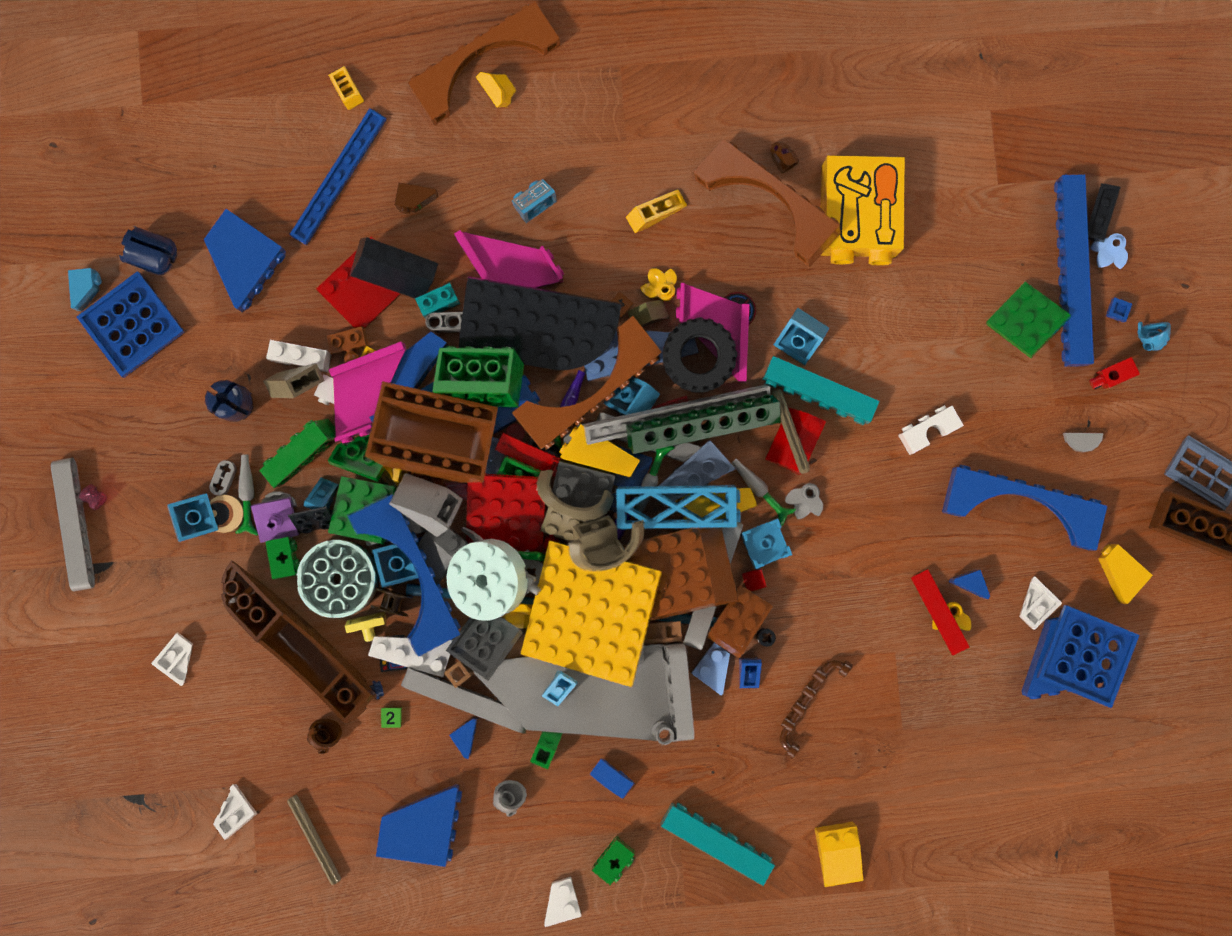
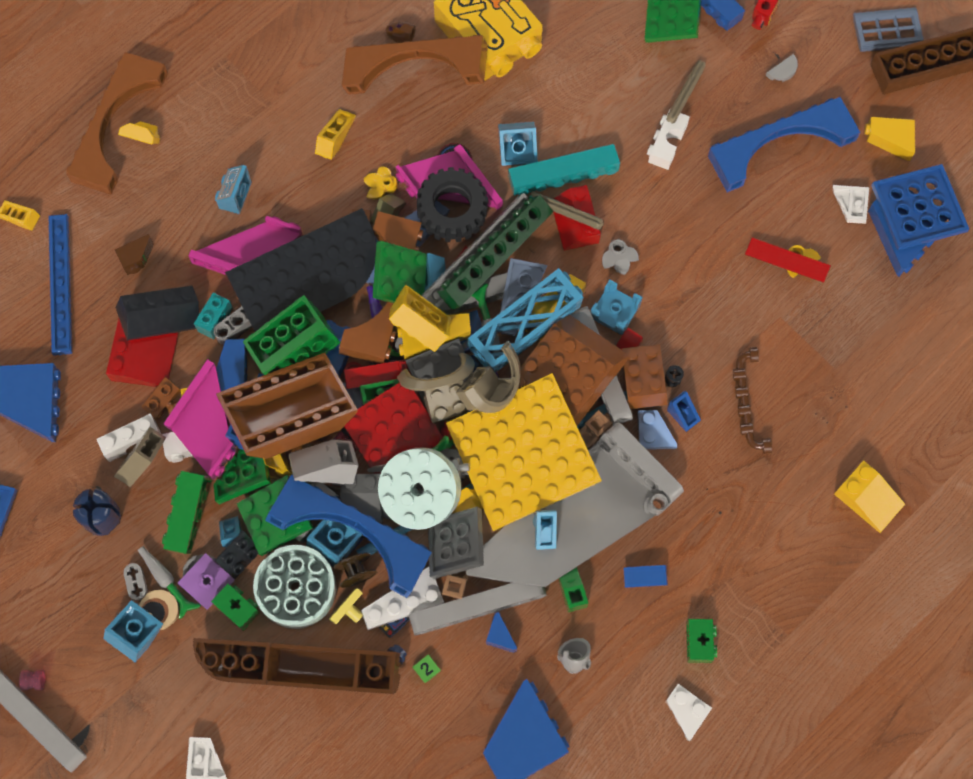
camera: 35 degrees left, 15 degrees down
reddish brown helmet [307,719,342,754] -> none
teal brick [660,802,775,886] -> none
light grey piece [731,458,796,526] -> none
blue slope [949,570,990,599] -> none
none -> green plate [372,241,427,303]
none -> yellow slope [389,285,451,352]
none -> dark tan axle [666,60,706,124]

